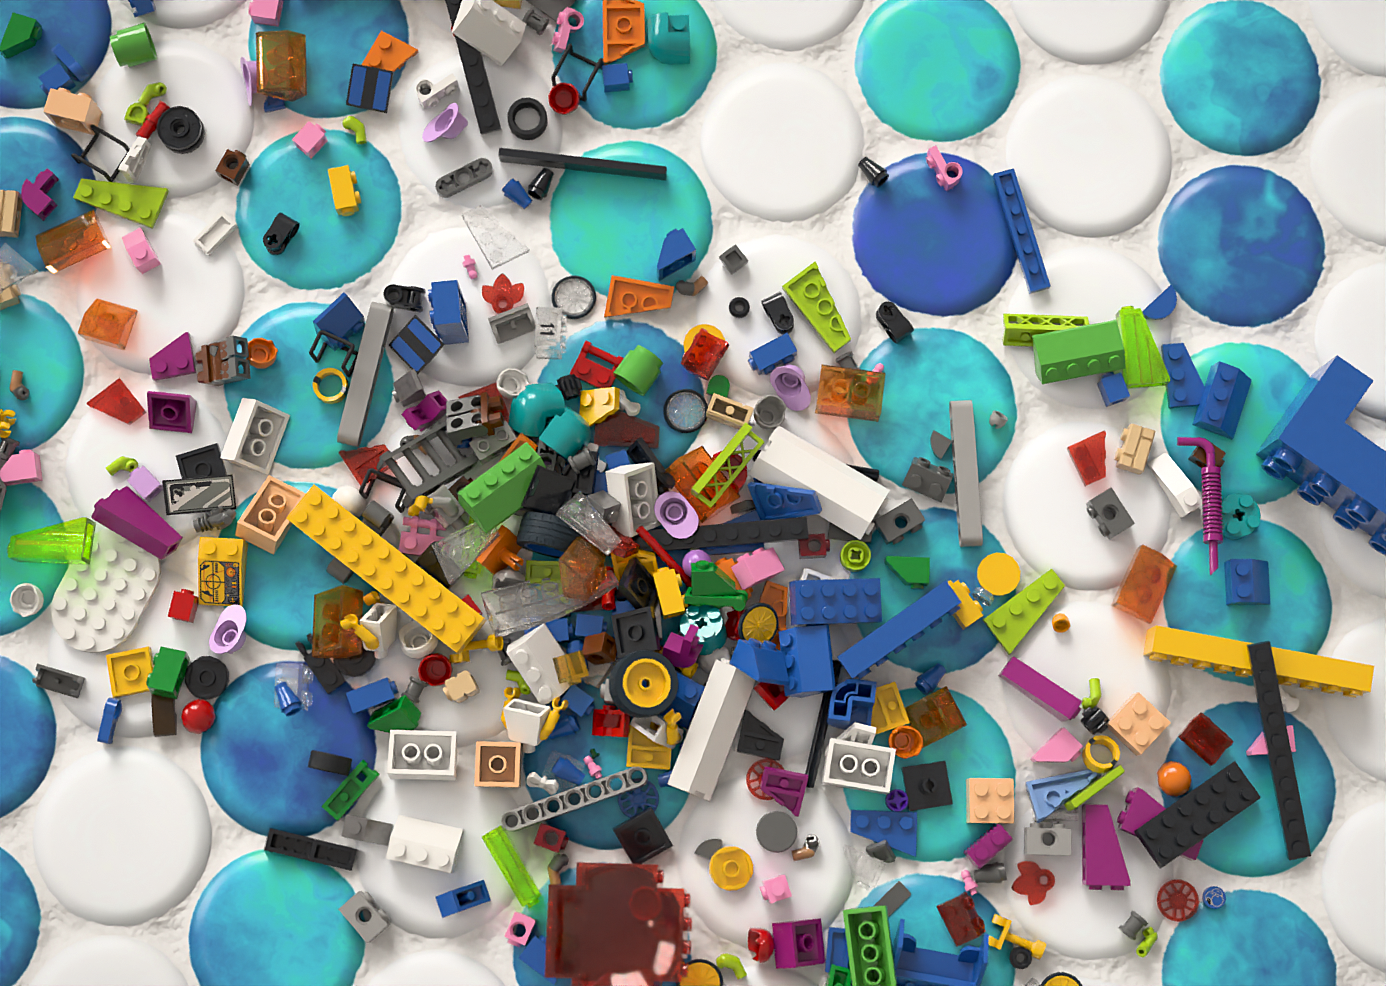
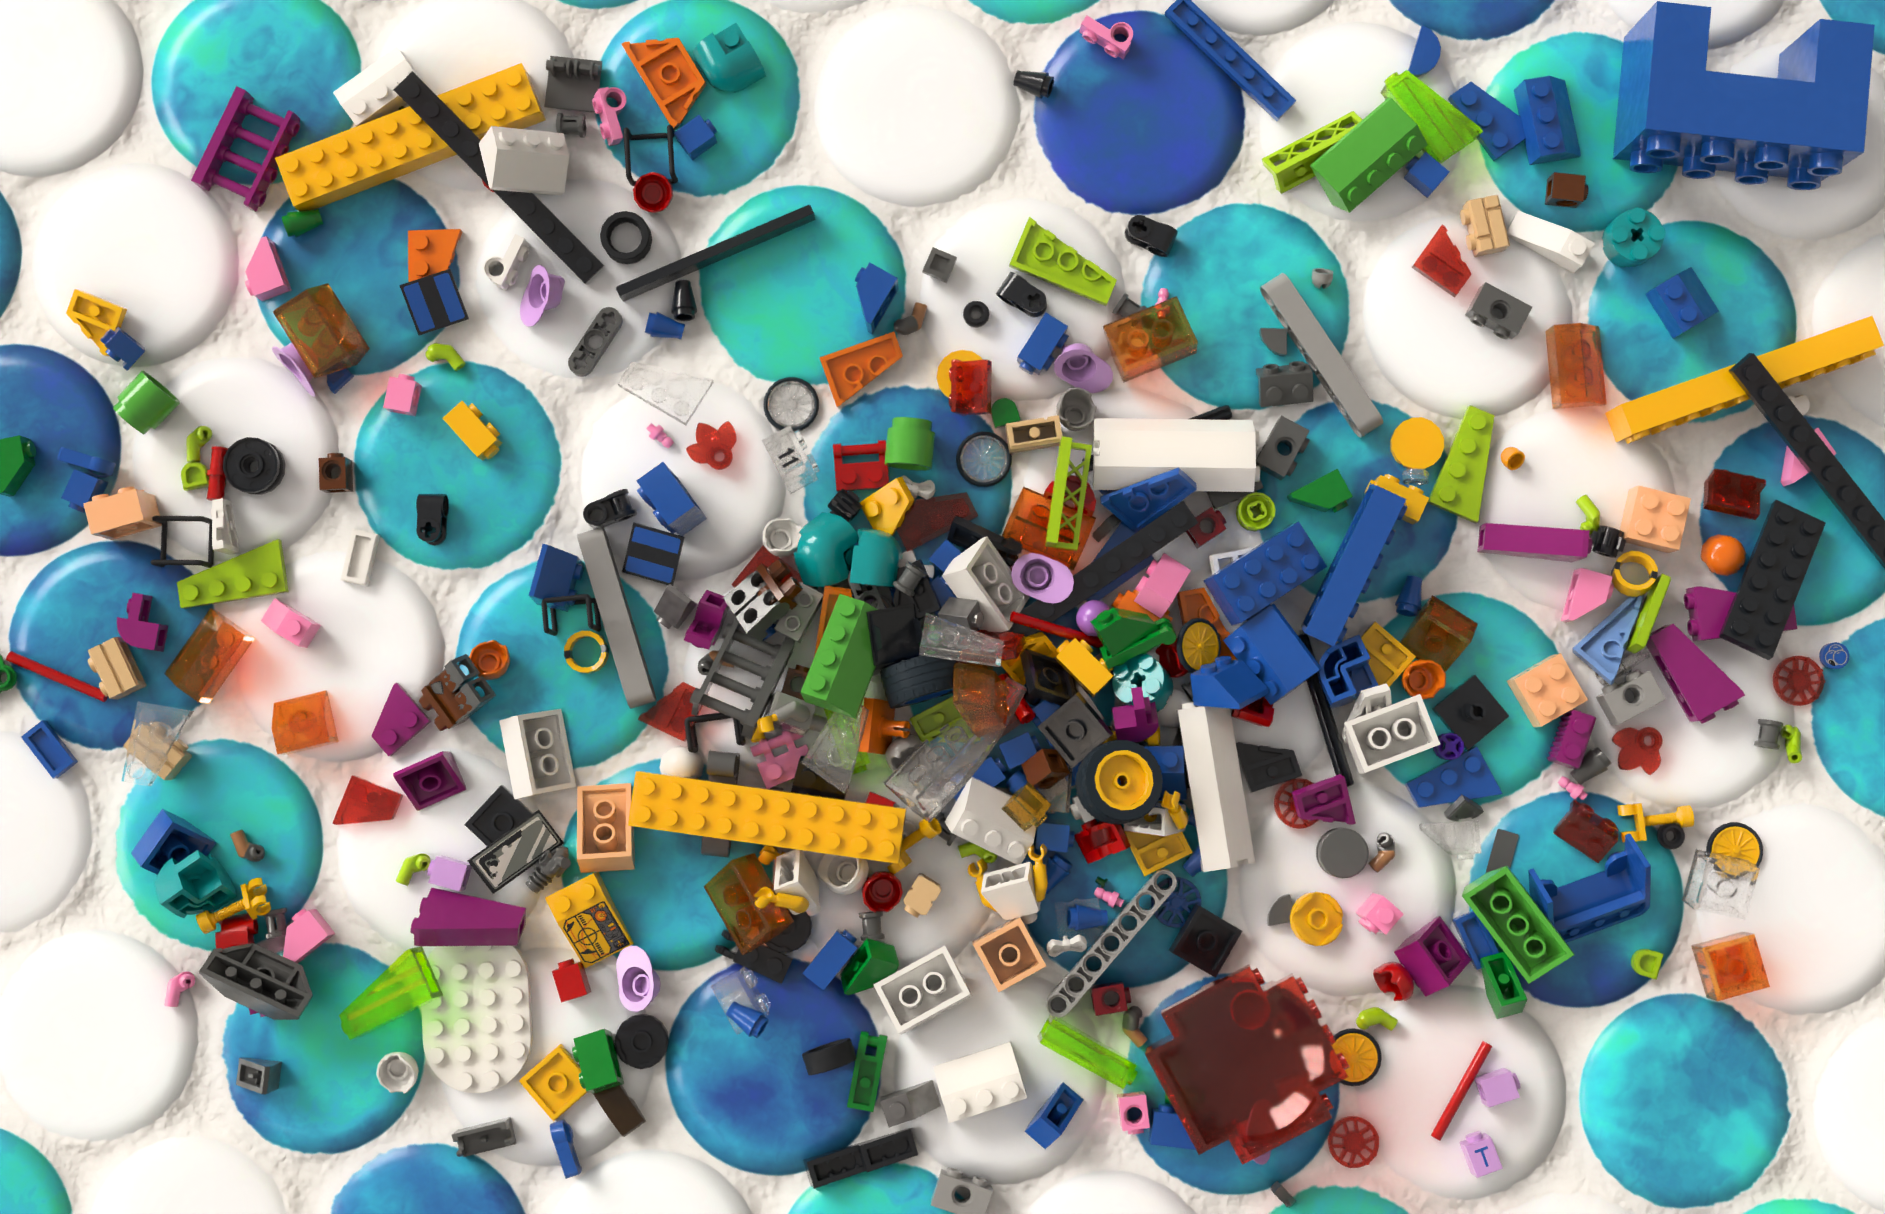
camera: 25 degrees left, 5 degrees up
red hair [181,699,216,734] -> none
light grey hinge [488,303,537,344] -> none
magenta piece [1177,437,1223,576] -> none

